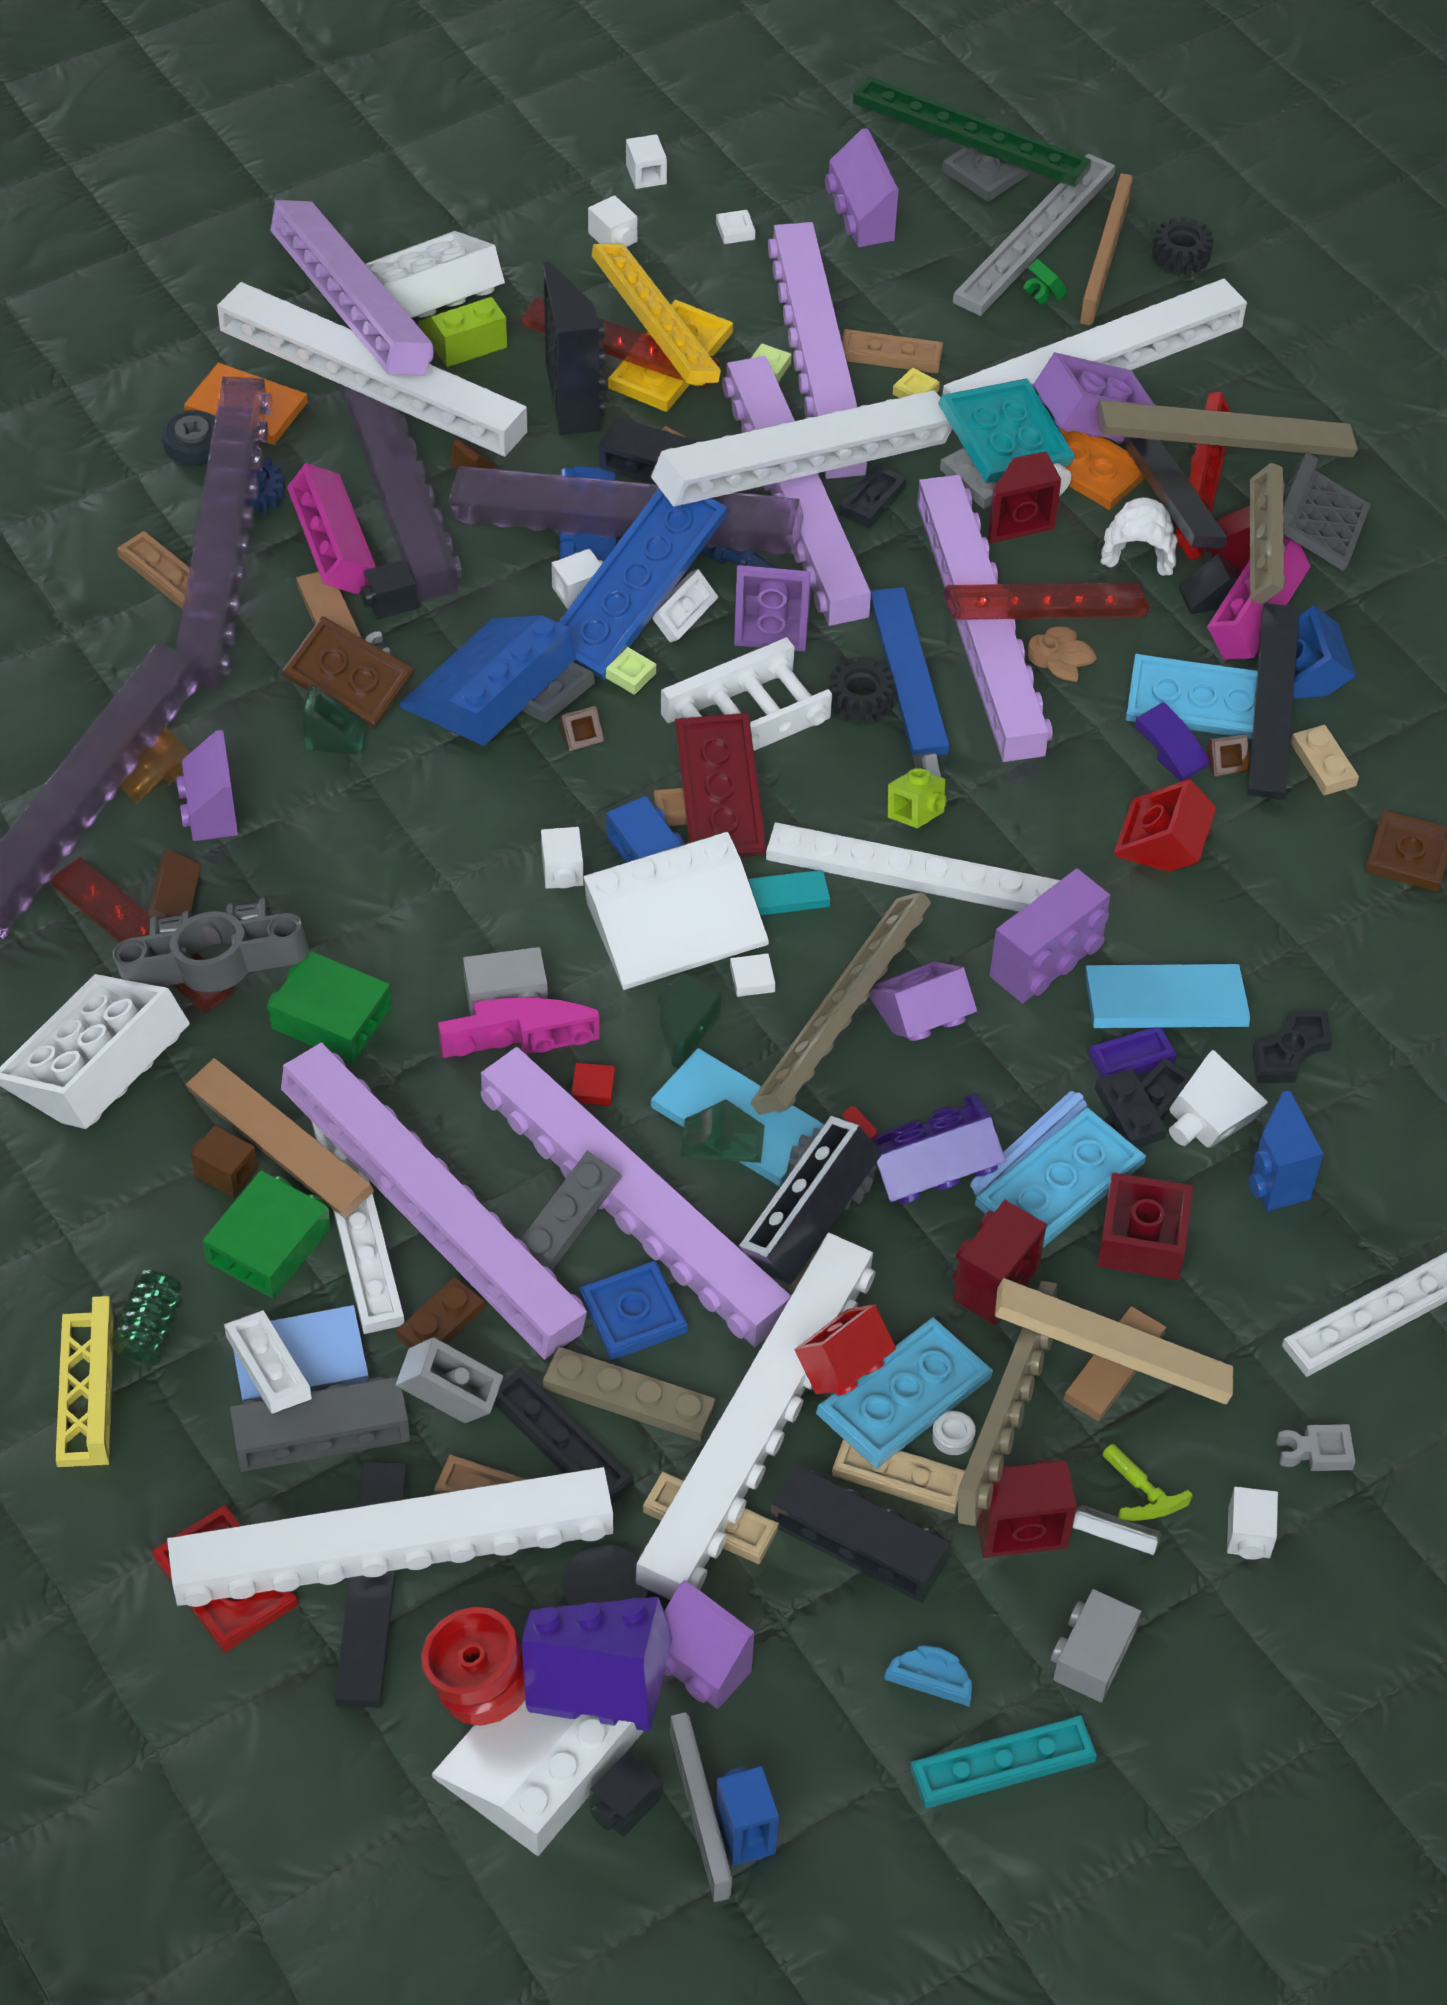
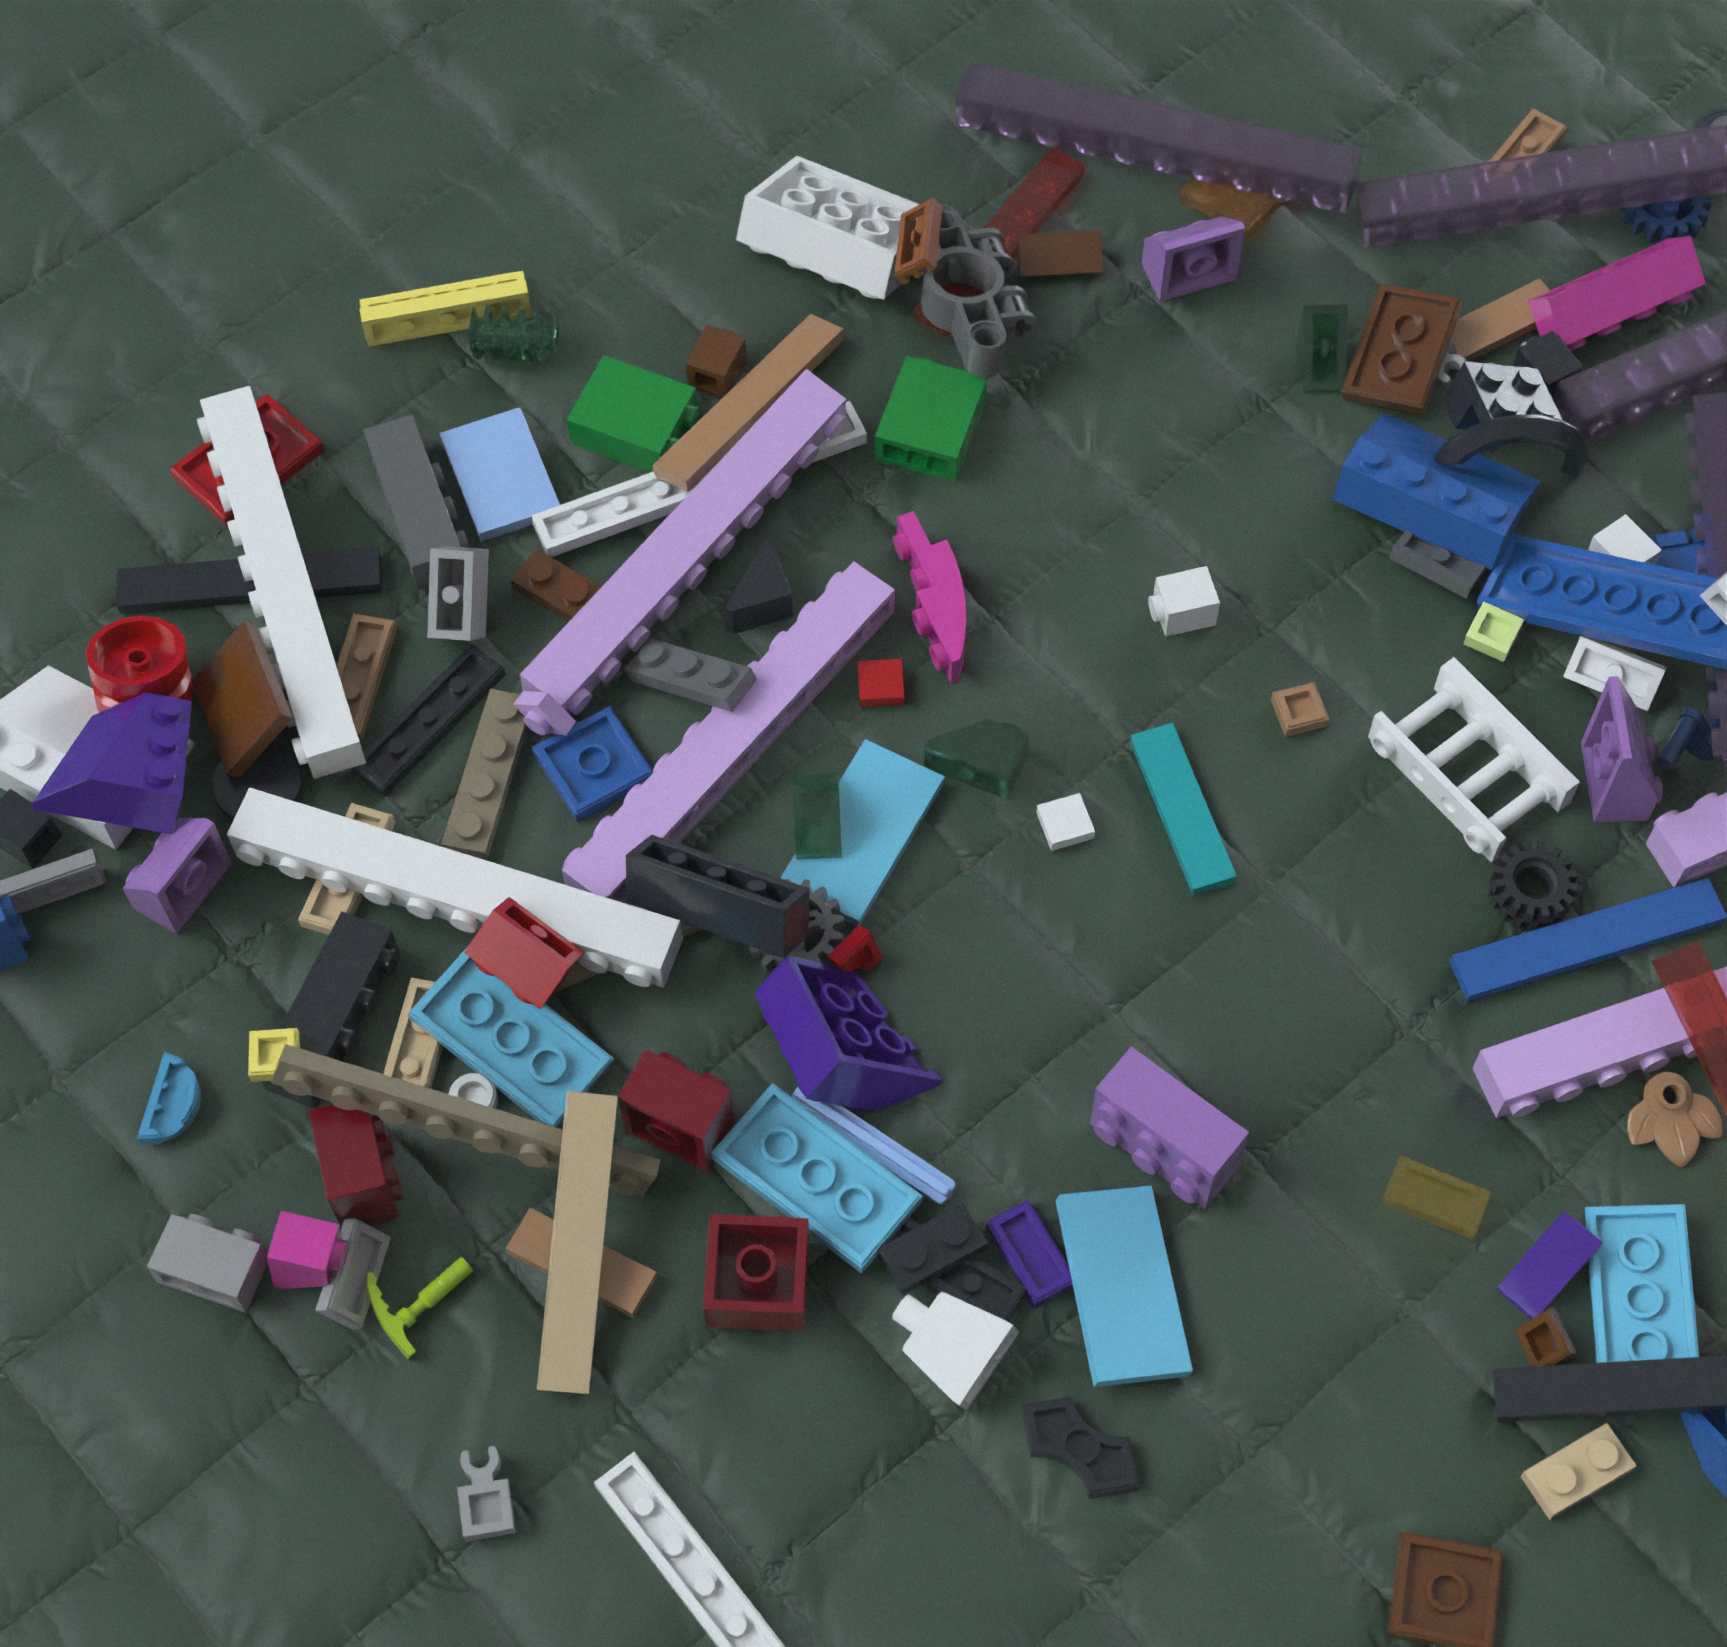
camera: 85 degrees right, 10 degrees up
white plate [224,1310,312,1414] -> none
light grey brick [463,947,548,1016] -> none
reddish brown slope [559,706,604,751] -> none
white slope [583,832,769,990] -> none
blue brick [606,796,685,863] -> none
dark red tile [674,713,766,858] -> none
dark tan plate [750,891,931,1115] -> none
white plate [766,822,1060,912] -> none
medium lavender slope [869,961,977,1041] -> none
lime brick [888,768,946,828] -> none
teal tile [910,1715,1097,1809] -> none
tile [913,752,941,777] -> none
red slope [1114,779,1217,872] -> none
white brick [1227,1487,1278,1560] -> none
blue slope [1249,1090,1324,1212] -> none
none -> reddish brown tile [192,621,293,778]
none -> light yellow tile [248,1028,300,1082]
none -> dark pink slope [267,1211,347,1289]
none -> lavender plate [513,691,576,735]
none -> black slope [724,540,793,634]
none -> dark orange tile [894,198,943,285]
none -> clear yellow tile [1381,1155,1491,1239]
none -> black piece [1433,361,1588,476]

